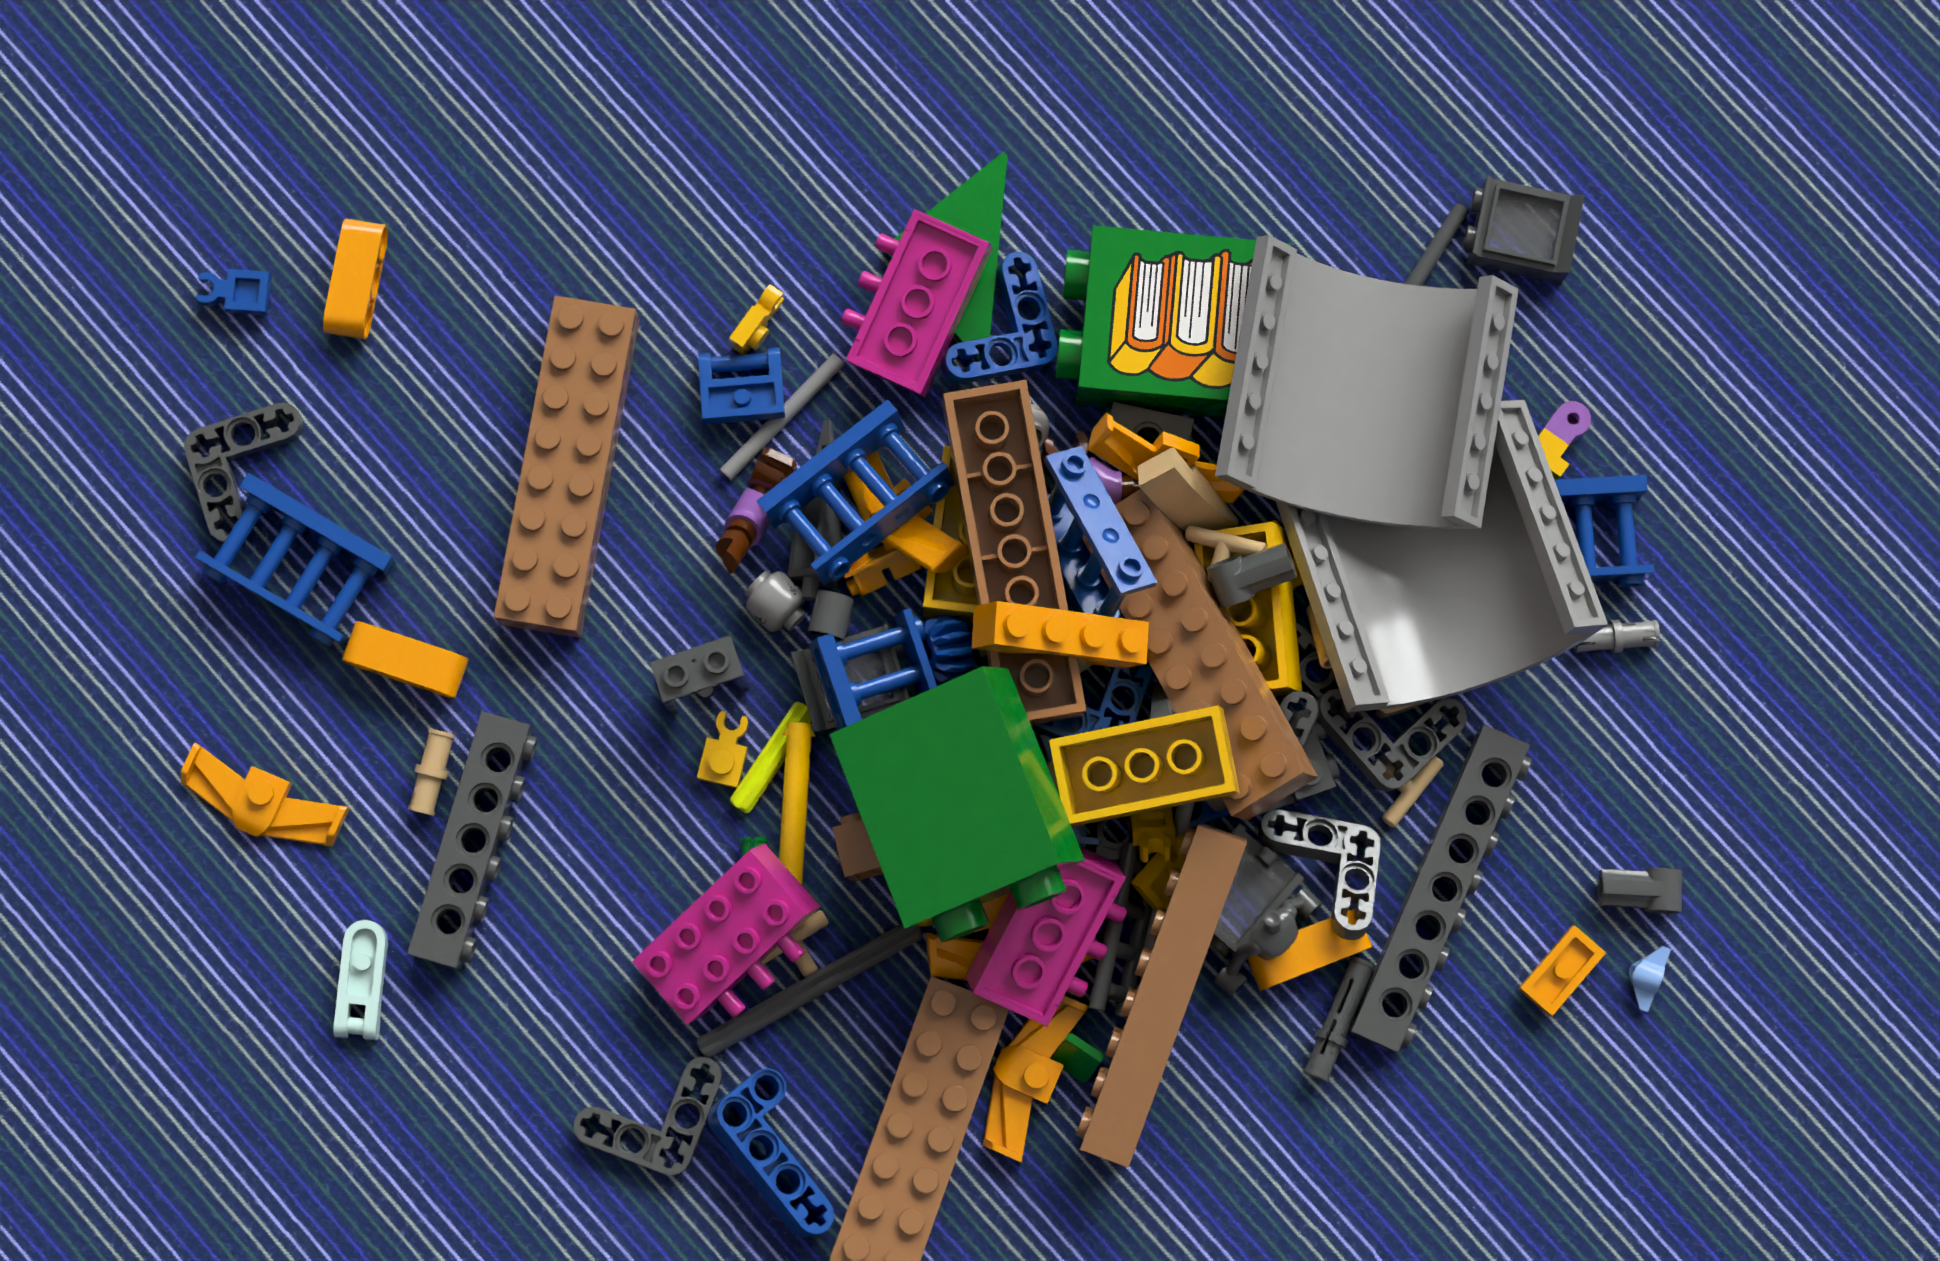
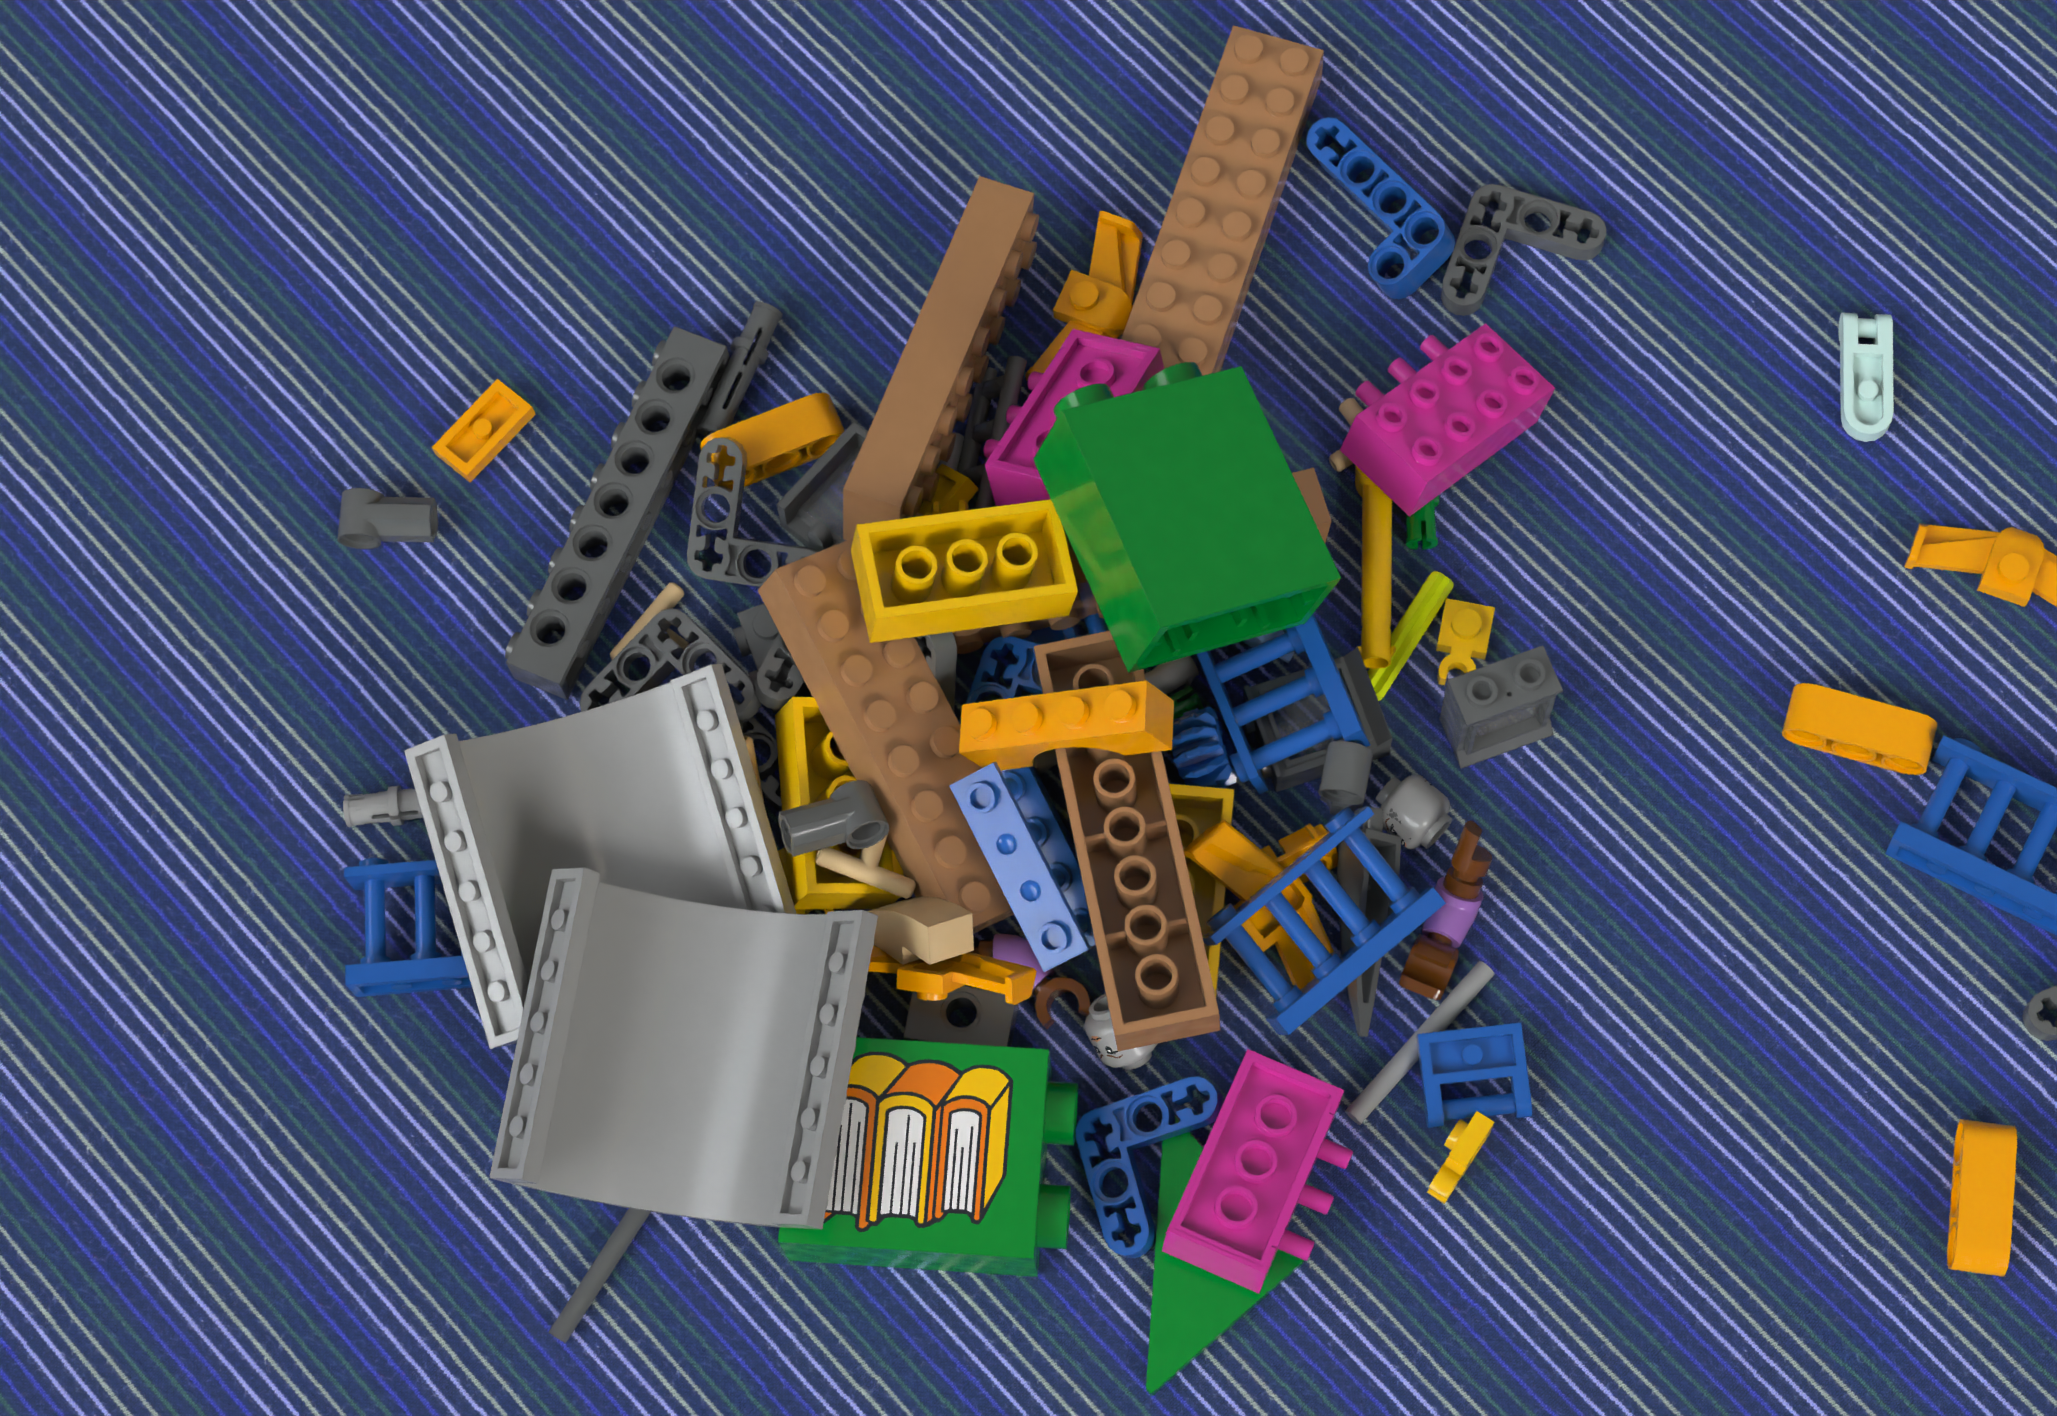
camera: 170 degrees left, 10 degrees down
dark grey brick [407,711,538,970] -> none
tan pin [408,728,455,816] -> none
medium nougat brick [494,296,640,638] -> none
dark grey axle [697,923,923,1058] -> none
green slope [1052,1033,1104,1083] -> none
dark grey piece [1214,888,1323,998] -> none
dark grey window [1462,176,1585,284] -> none
medium lavender leg [1538,401,1591,480] -> none
light blue piece [1629,946,1671,1012] -> none

